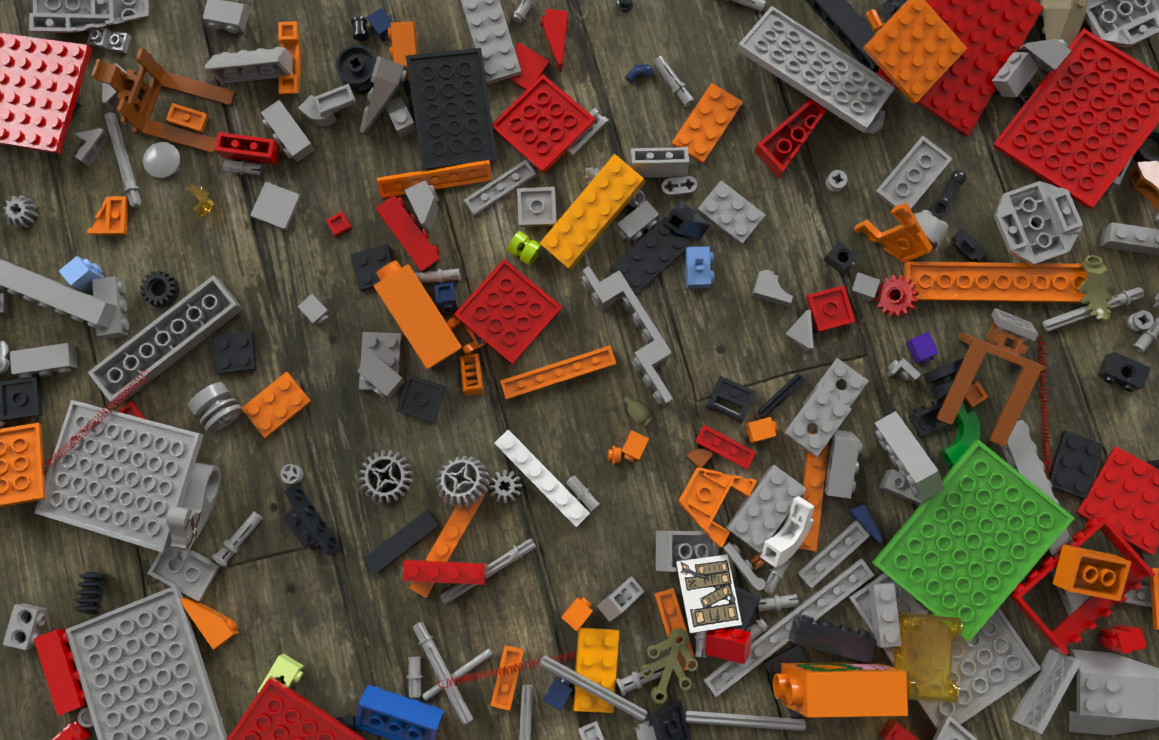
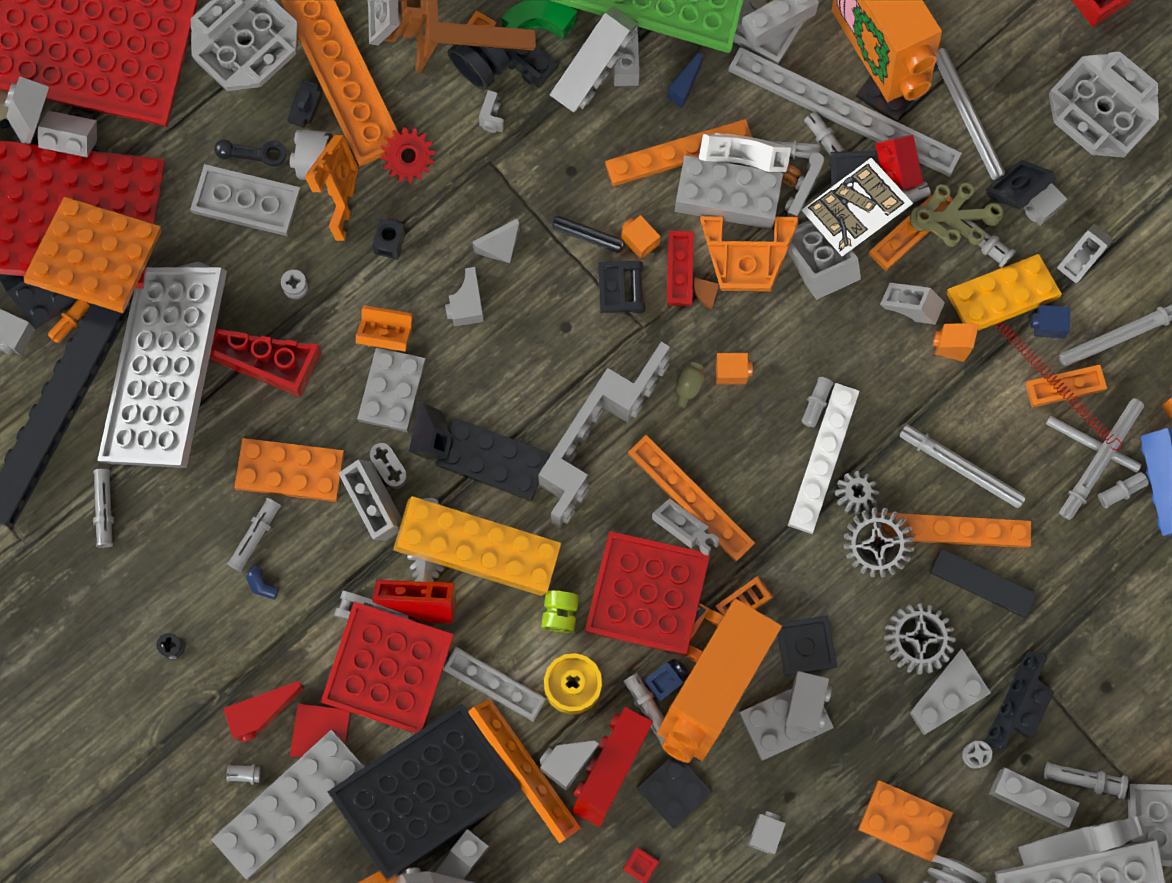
camera: 120 degrees left, 5 degrees down
red brick [402,560,487,585] -> none
light grey plate [517,187,557,227] -> none
light grey axle [539,655,647,721] -> none
orange plate [608,445,621,465] -> none
light grey brick [617,200,659,243] -> none
medium blue brick [685,246,714,289] -> none
light grey pin [747,618,769,643] -> none
light grey bracket [784,358,868,457] -> none
black brick [788,614,877,663] -> none
light grey plate [797,521,870,588] -> none
red plate [806,285,856,333] -> none
light grey wedge [824,430,862,498] -> none
light grey panel [852,272,880,302] -> none
dark purple brick [905,332,938,364] -> none
none -> orange bracket [356,306,413,352]
none -> red slope [372,580,456,624]
none -> yellow wheel [544,653,602,715]
none -> light grey plate [652,498,720,556]
none -> light grey wing [910,649,991,735]
none -> light grey brick [989,768,1079,829]

